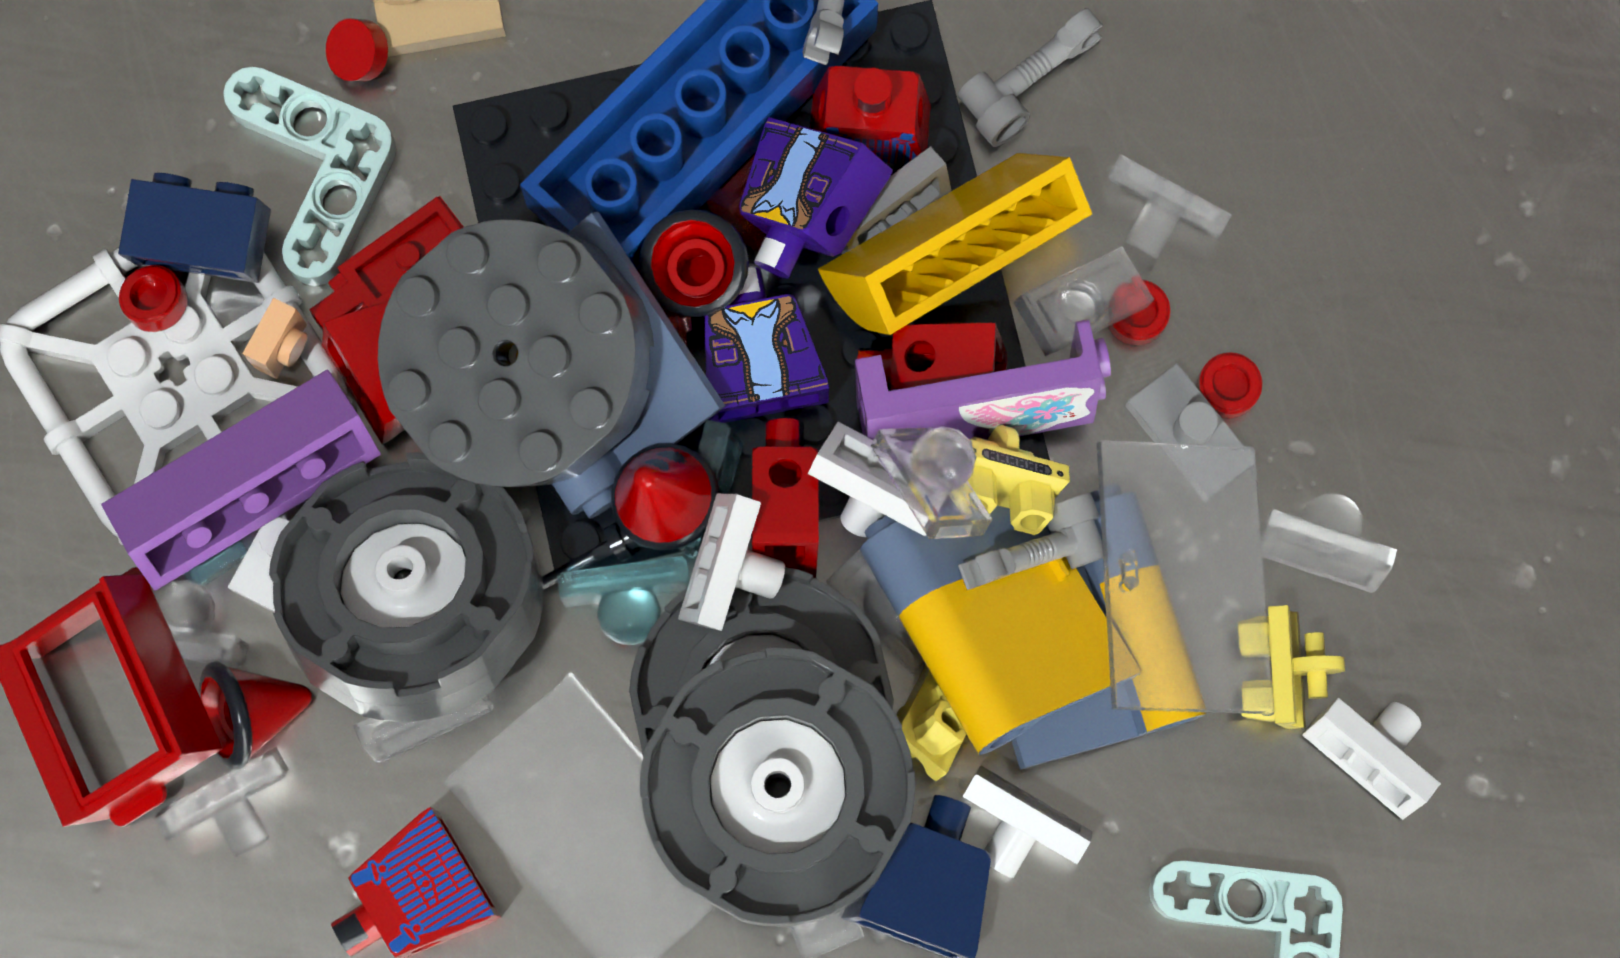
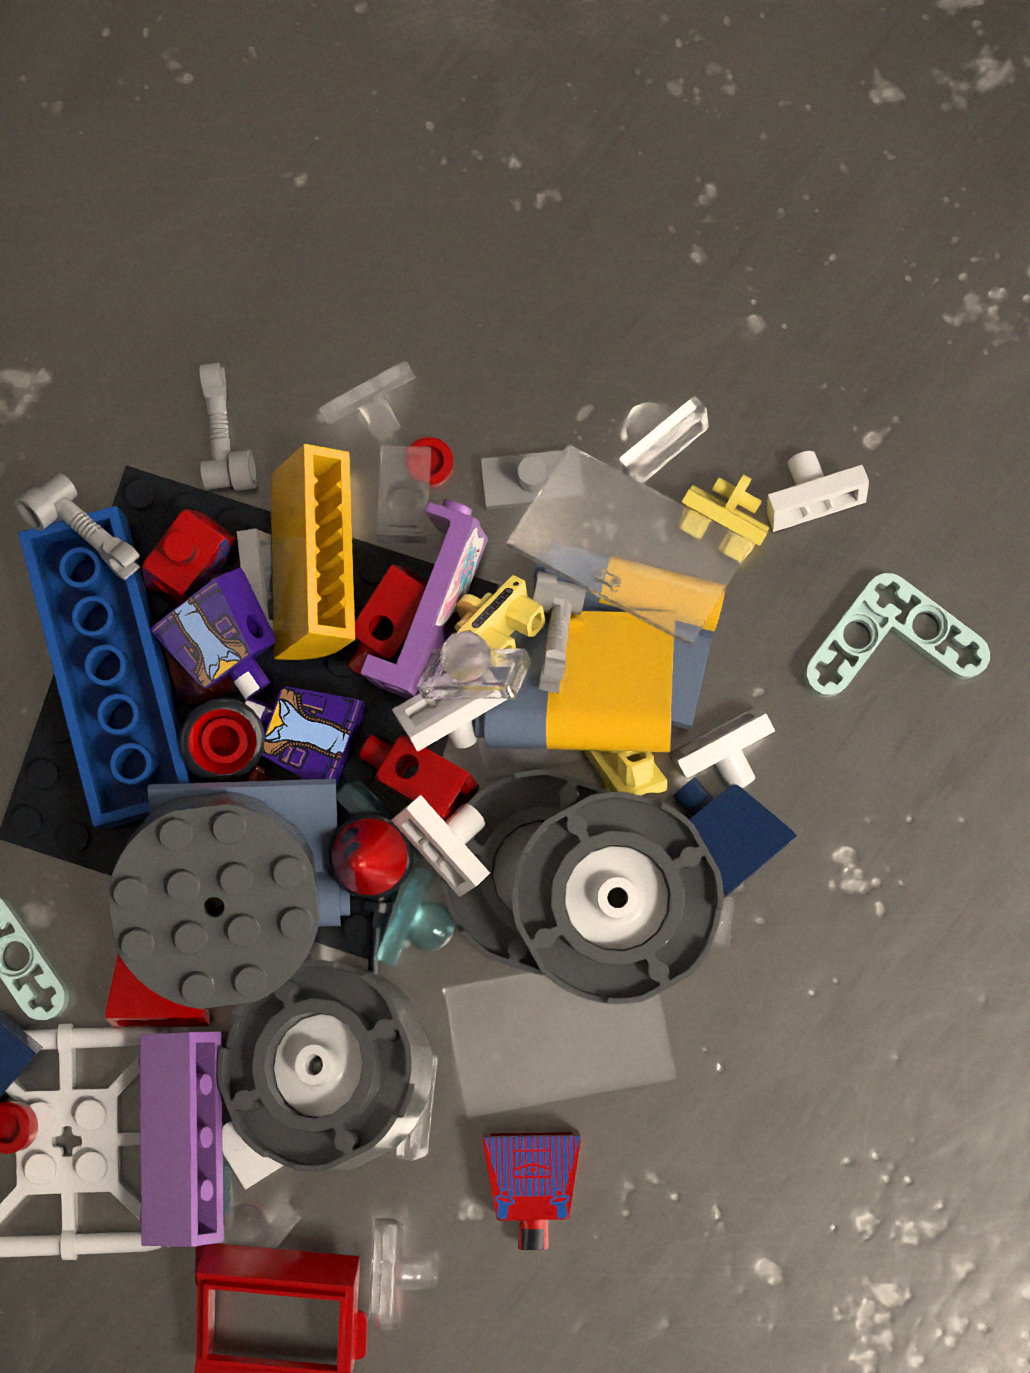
camera: 60 degrees left, 5 degrees up
red hat [199,661,312,770] -> none
light nougat plate [242,298,307,379] -> none
red hinge [309,196,464,331] -> none
red tile [1196,352,1263,419] -> none

